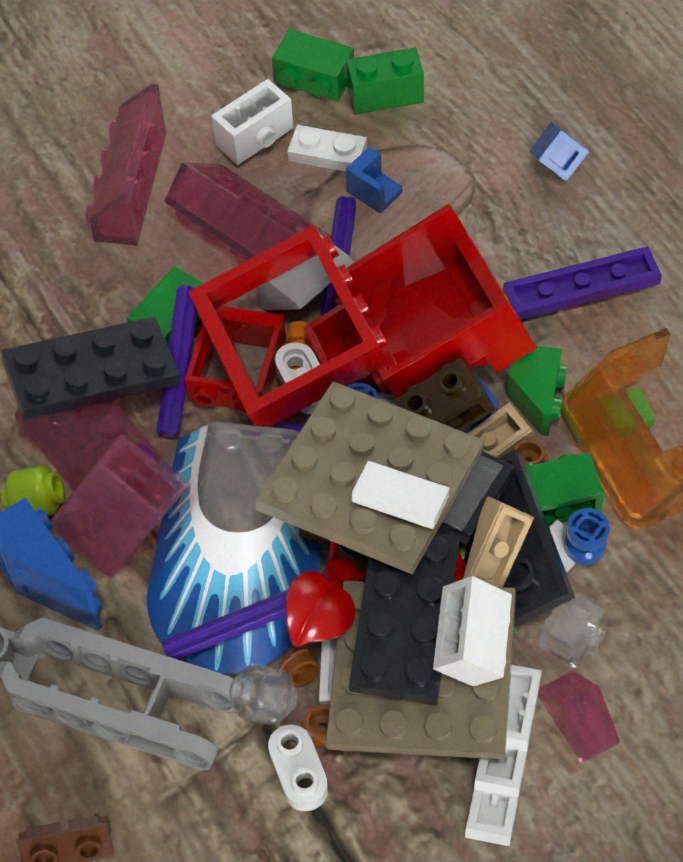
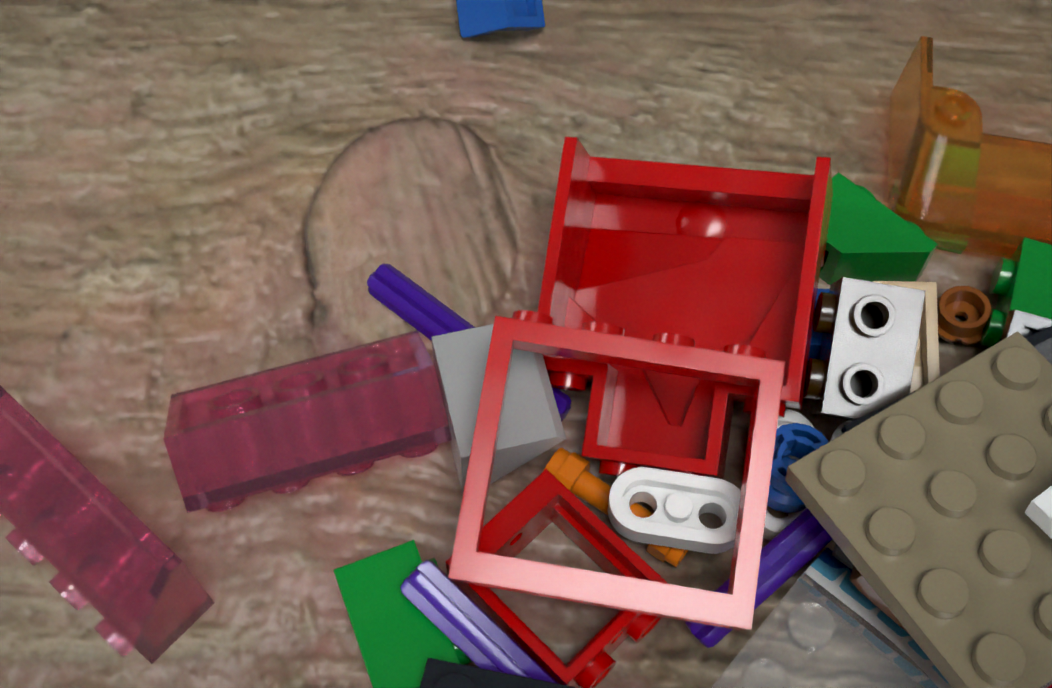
camera: 60 degrees left, 5 degrees up
white brick [211,79,293,165] -> none
green brick [272,29,354,102] -> none
white plate [287,125,367,172] -> none
green brick [346,47,424,115] -> none
blue panel [346,146,402,214] -> none
dark purple plate [503,246,662,320] -> none

